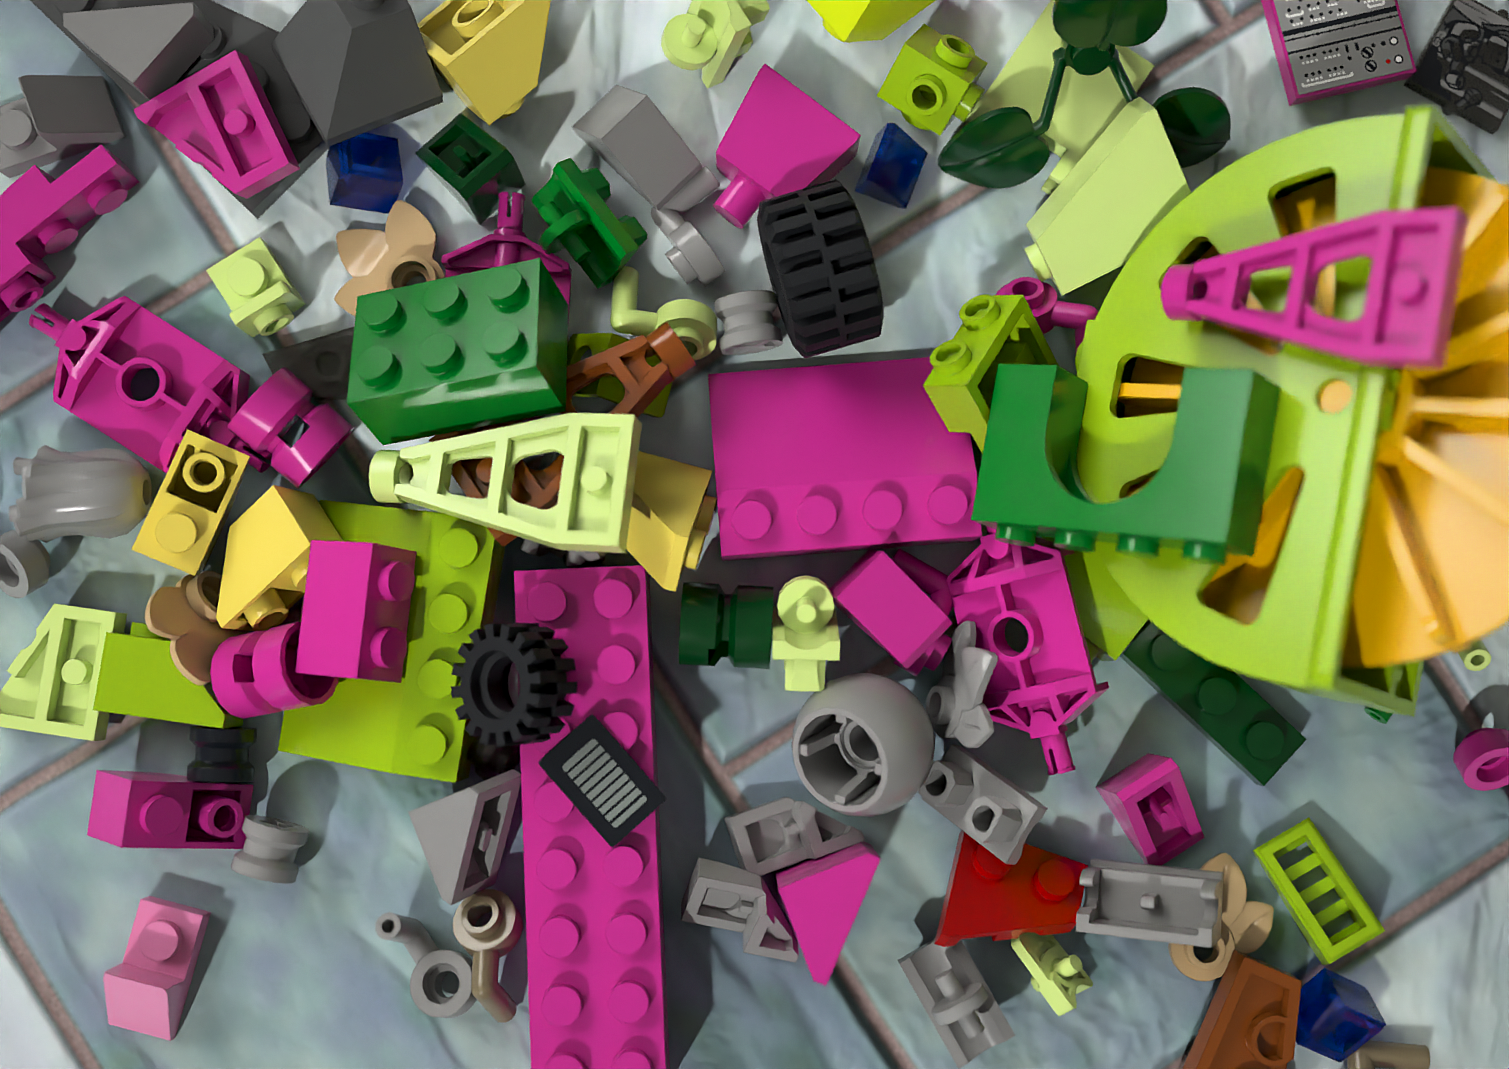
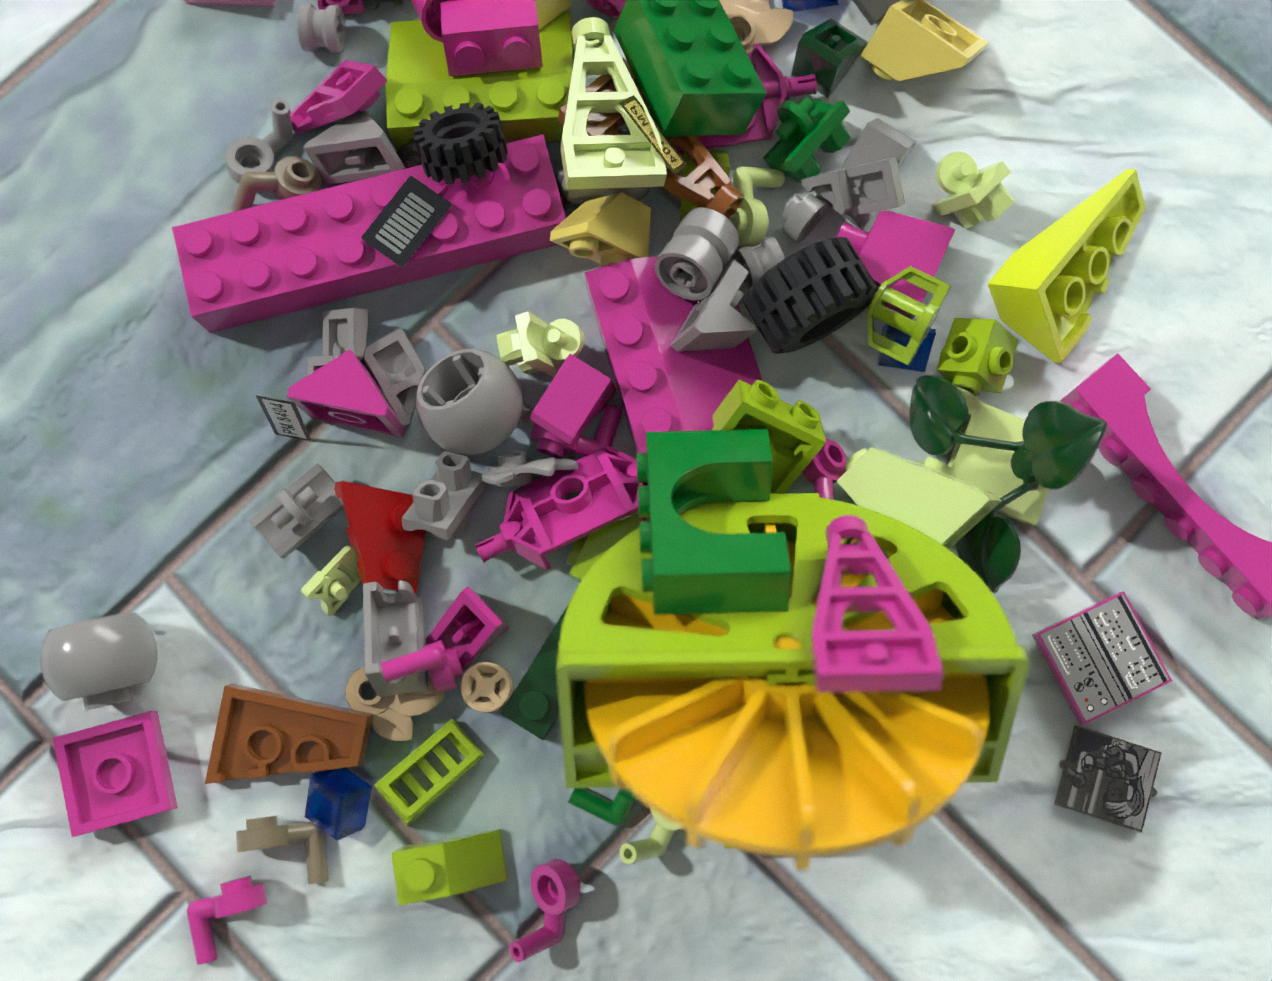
camera: 85 degrees right, 5 degrees down
dark green wheel [679,582,774,669] -> none
none -> sticker [256,395,312,441]
none -> dark pink wing [291,60,387,134]
none -> dark pink plate [381,640,464,694]
none -> lime slope [391,829,508,906]
none -> tan wheel [460,662,514,712]
none -> clear yellow sticker [619,95,688,175]
none -> light grey wheel [655,207,740,301]
none -> light grey slope [670,260,757,352]
none -> light grey slope [801,156,905,216]
none -> lime piece [866,266,952,366]

